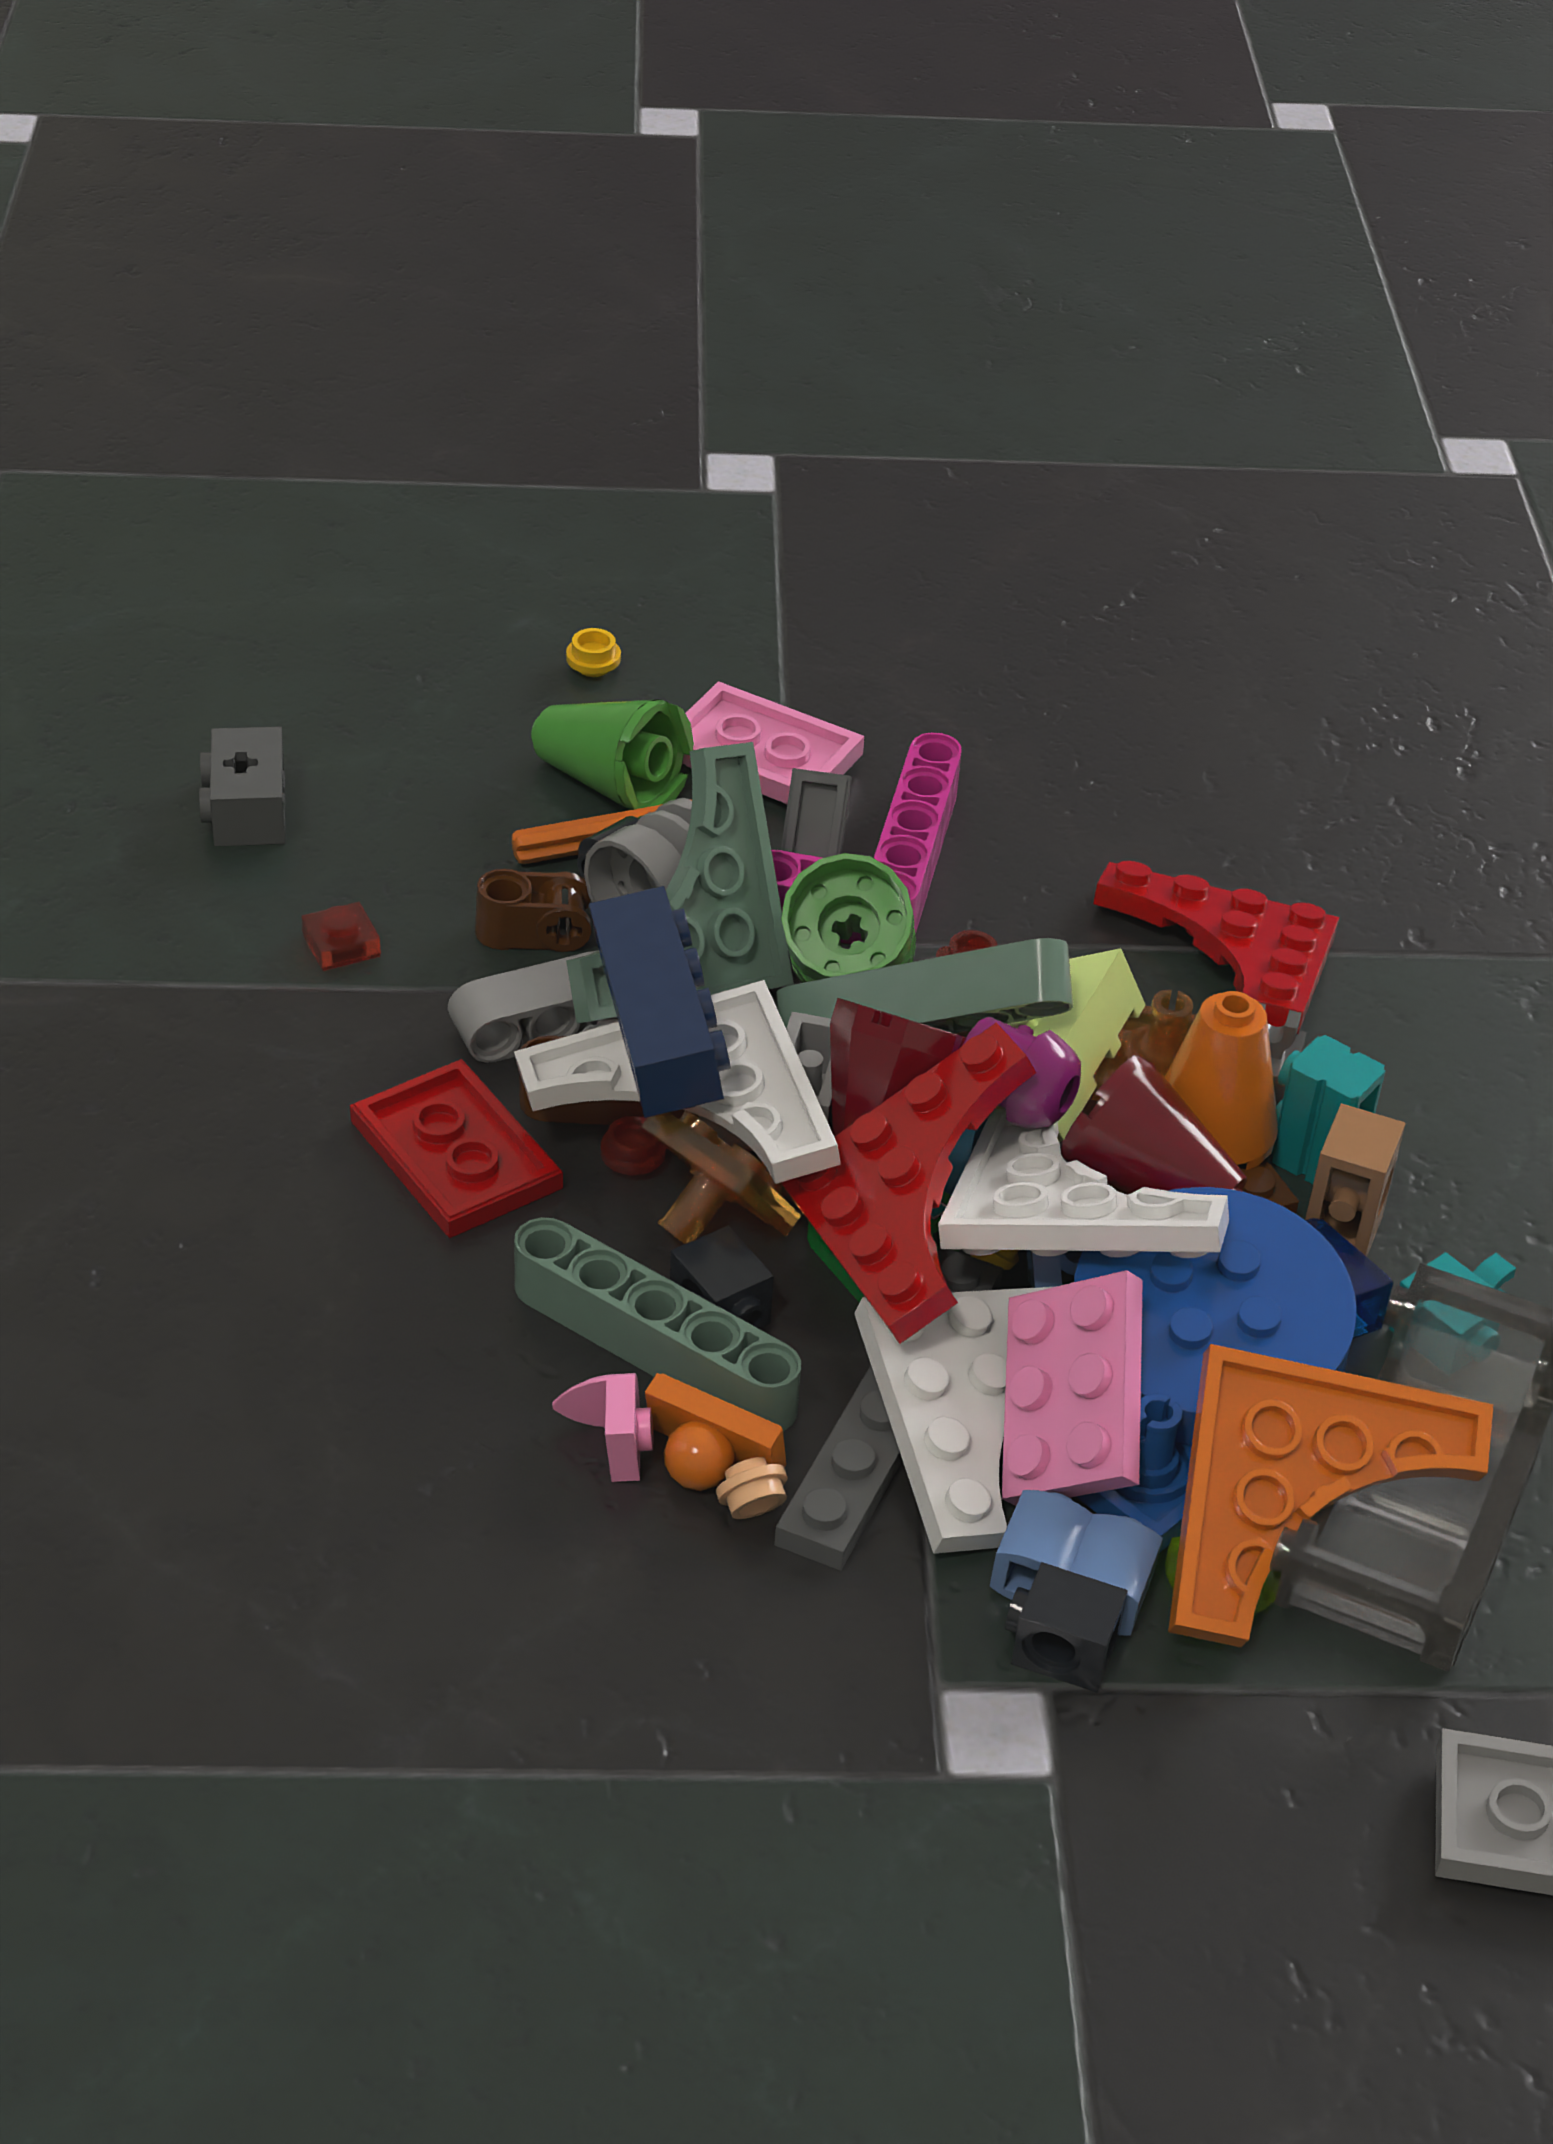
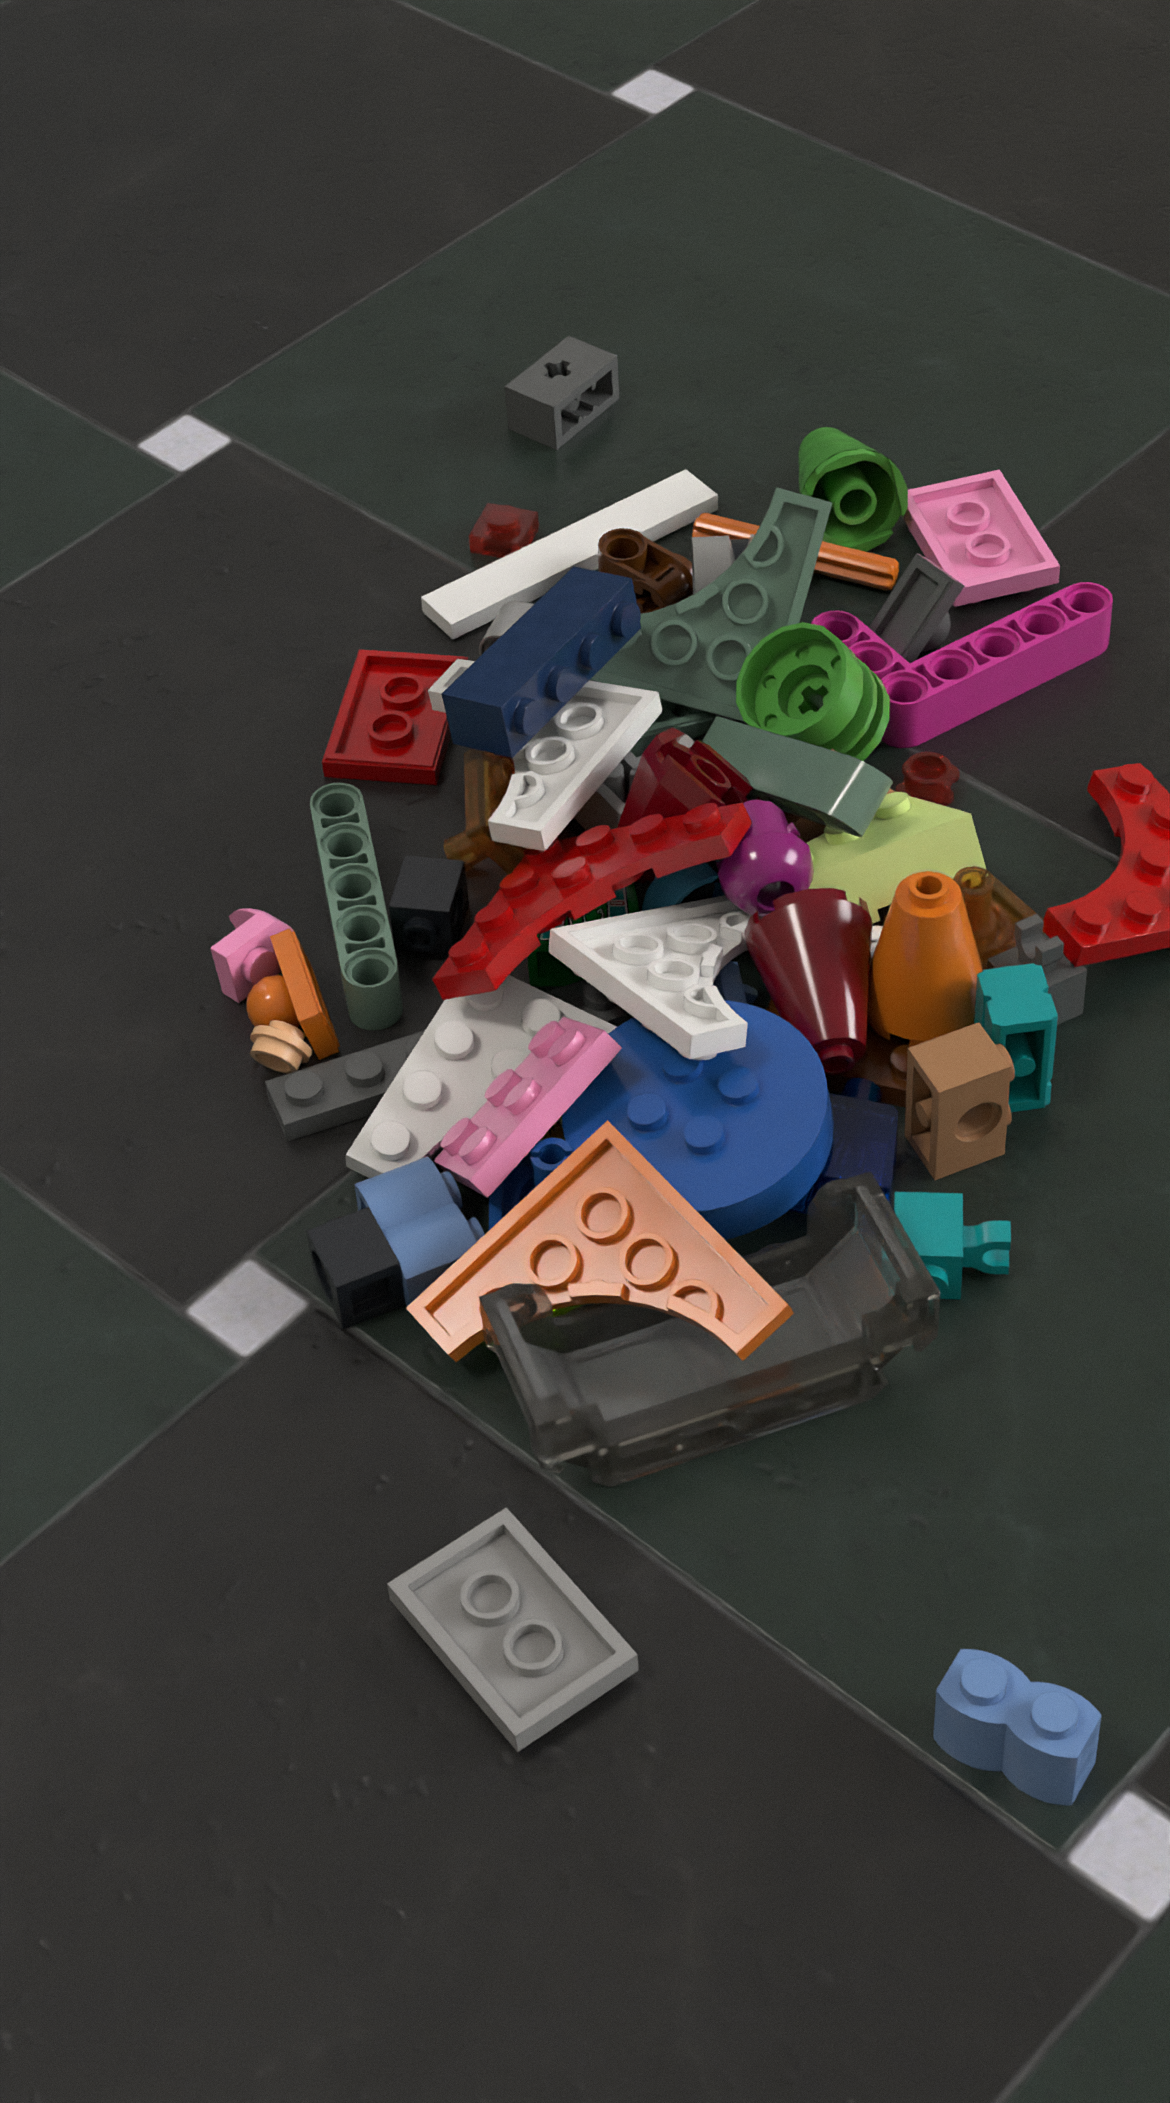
camera: 50 degrees right, 5 degrees up
yellow plate [566,628,621,677] -> none
none -> white tile [421,469,718,639]

